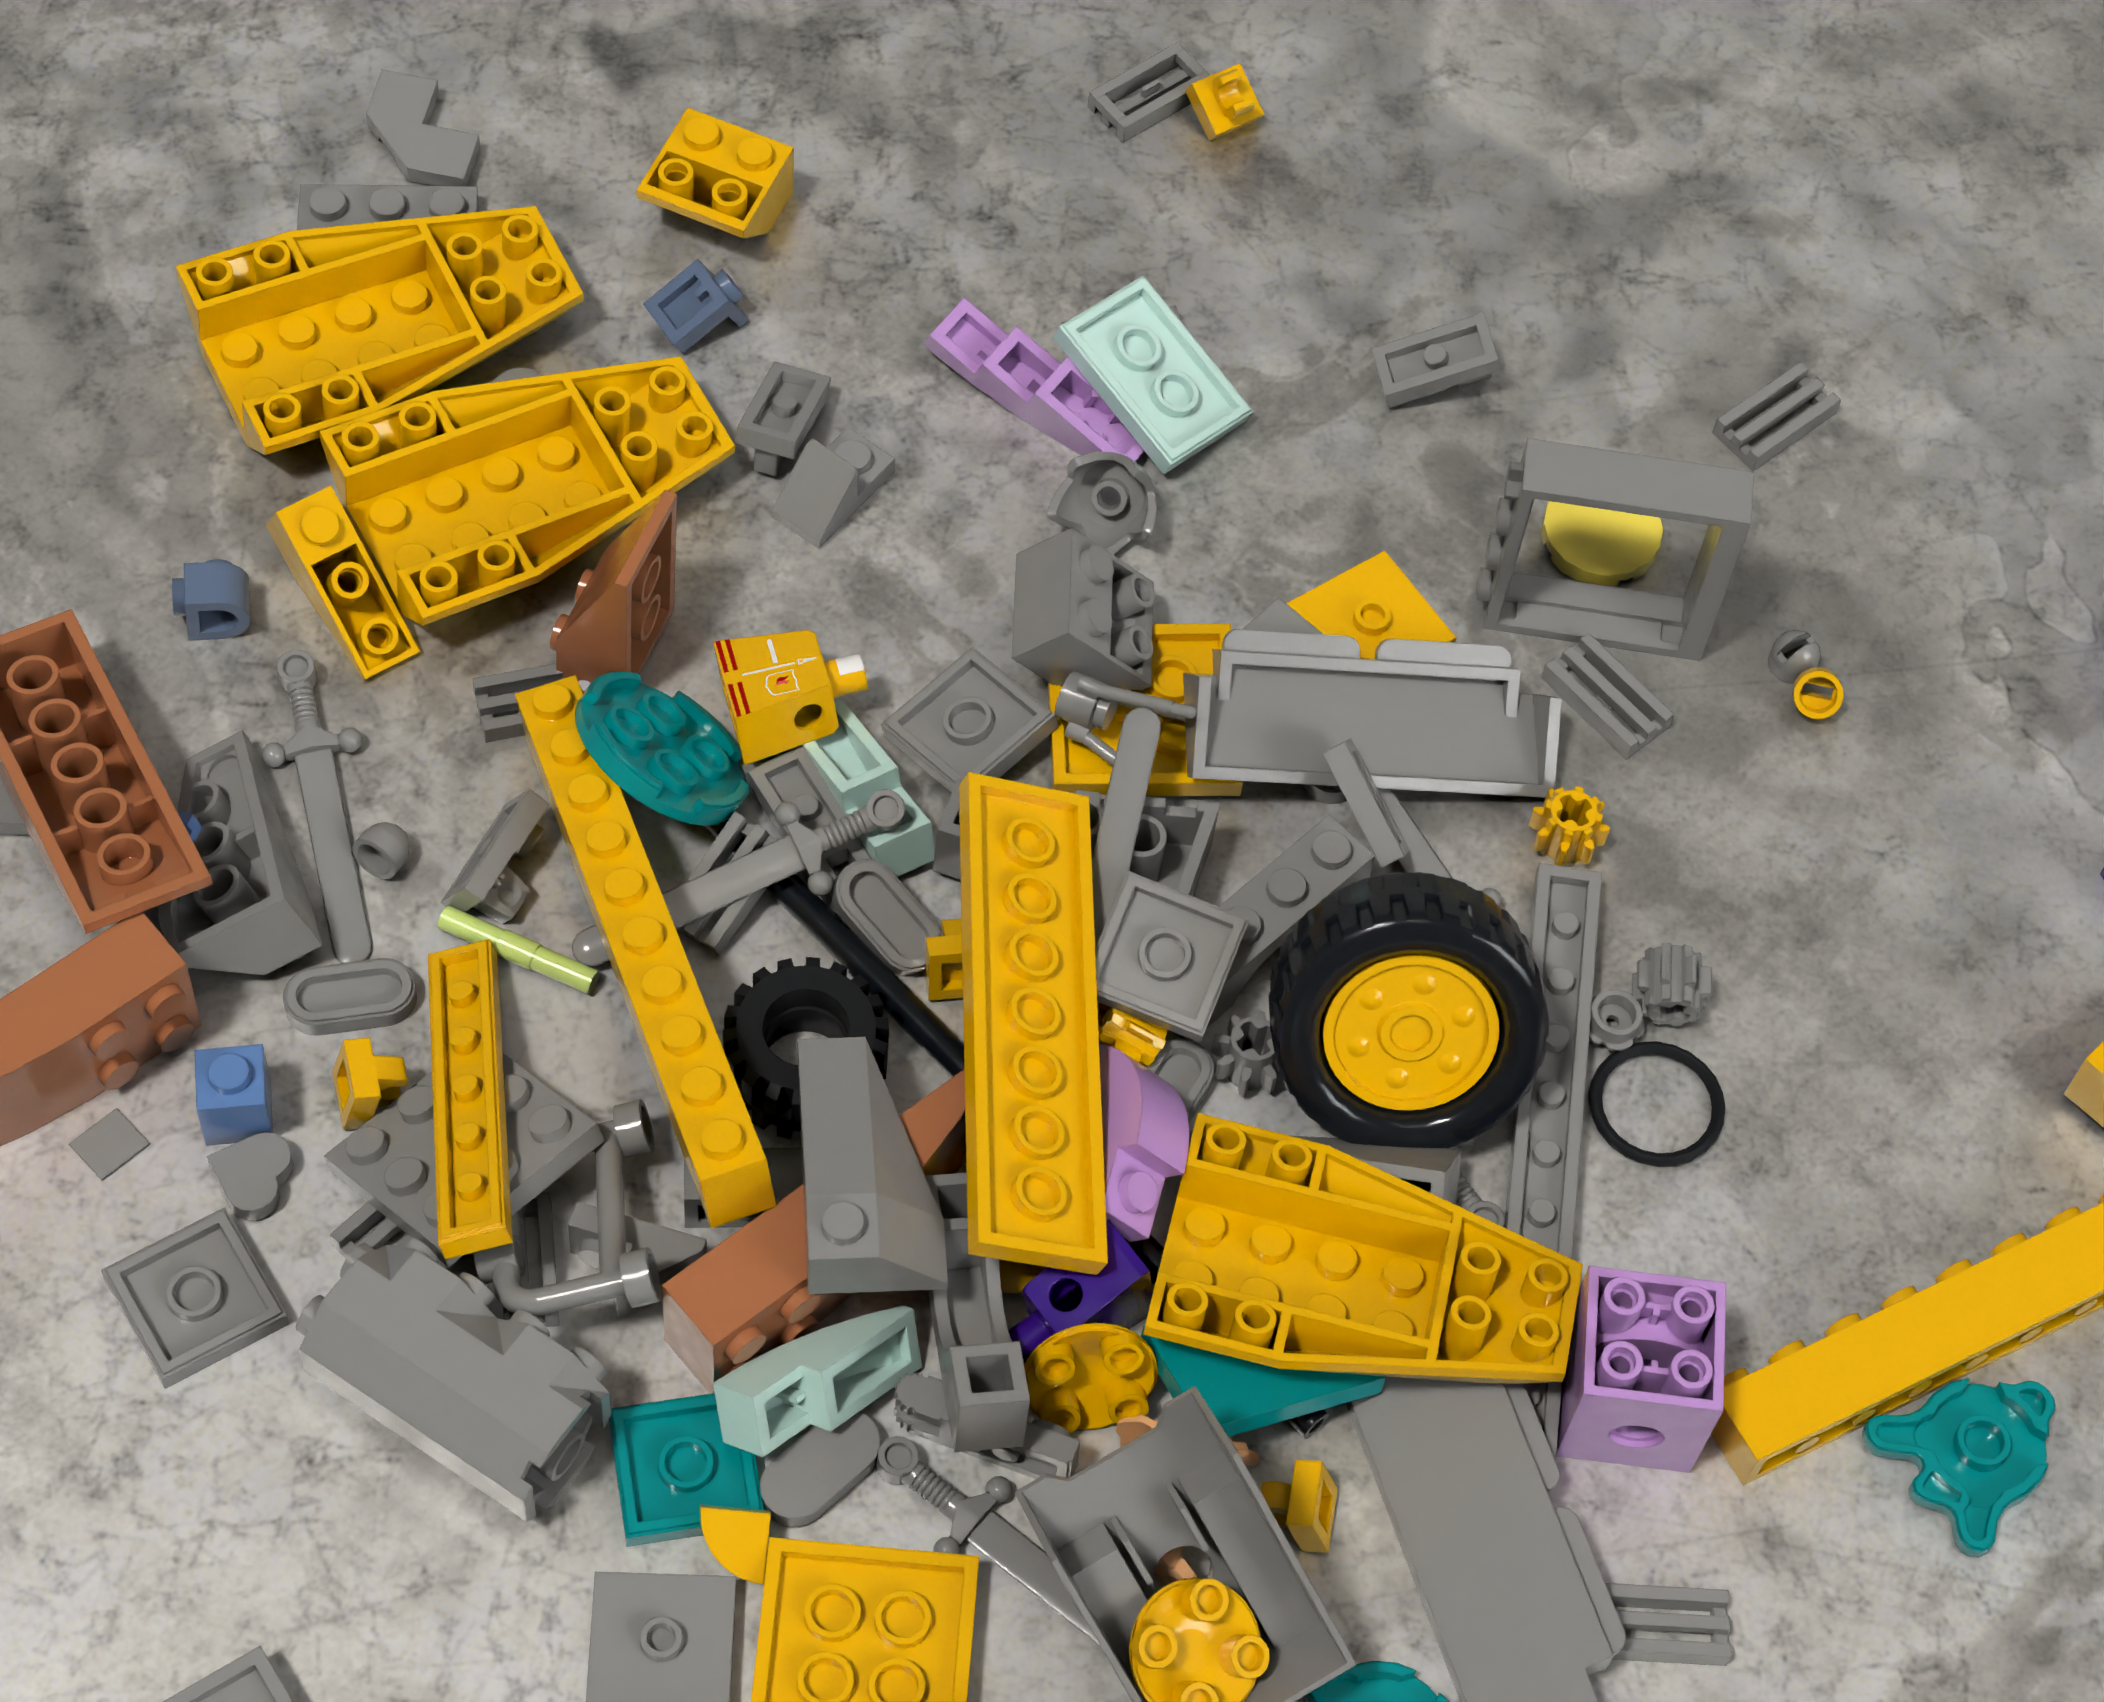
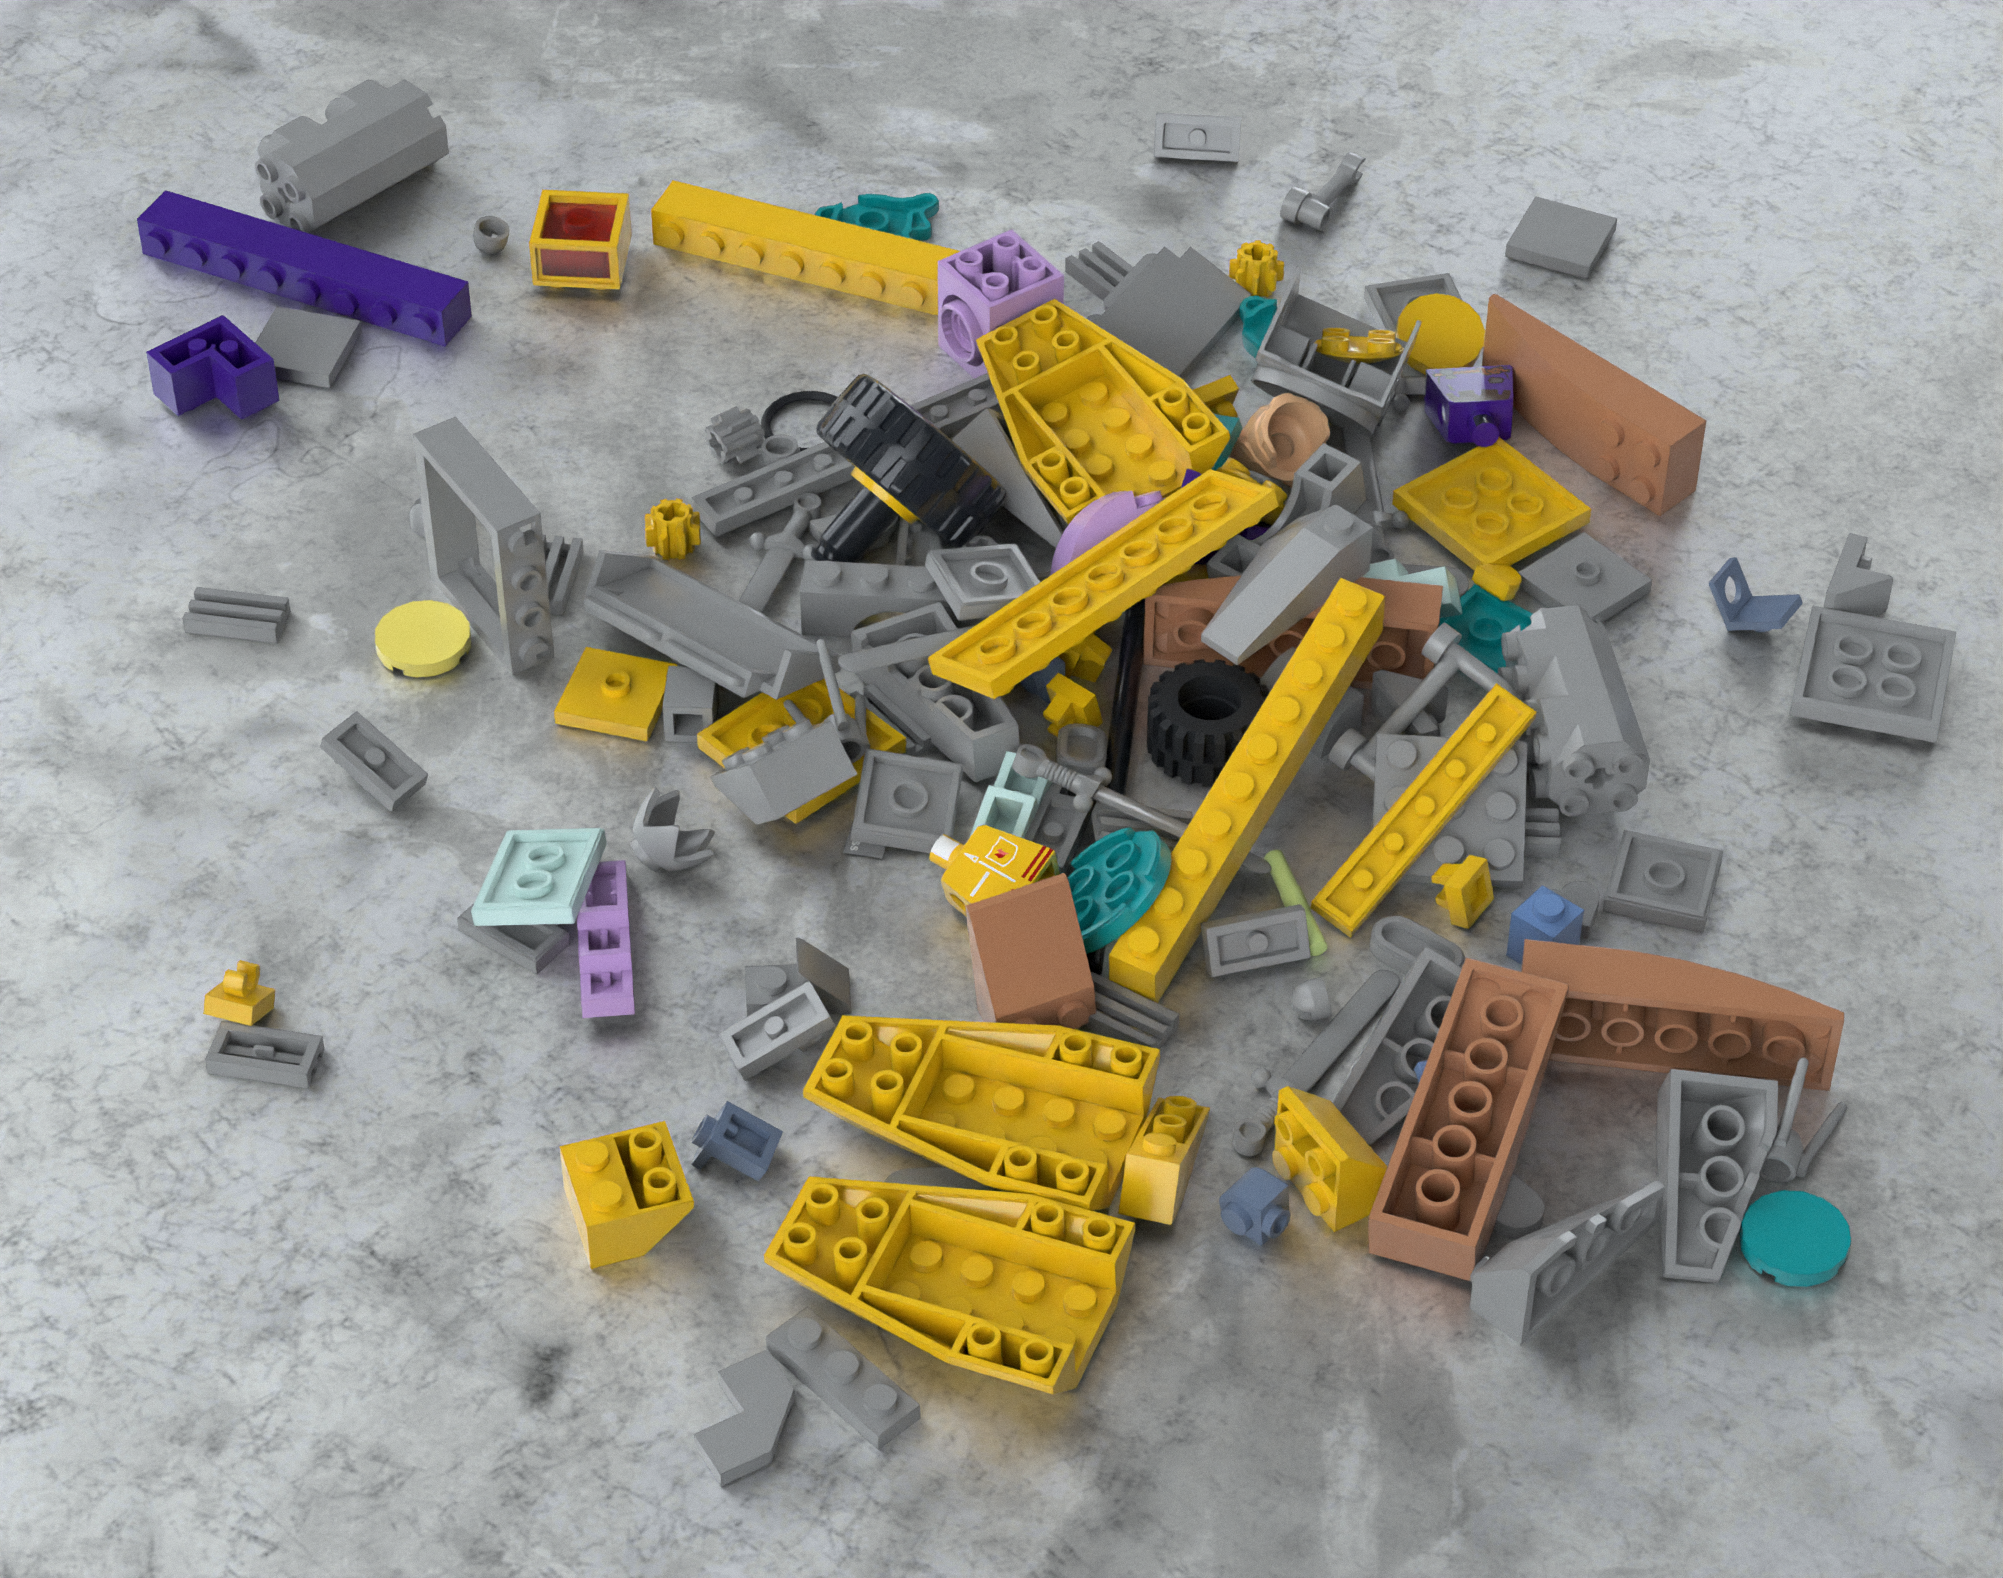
camera: 125 degrees left, 15 degrees down
light grey tile [1323,738,1409,868] -> none
none -> yellow slope [1272,1086,1387,1232]

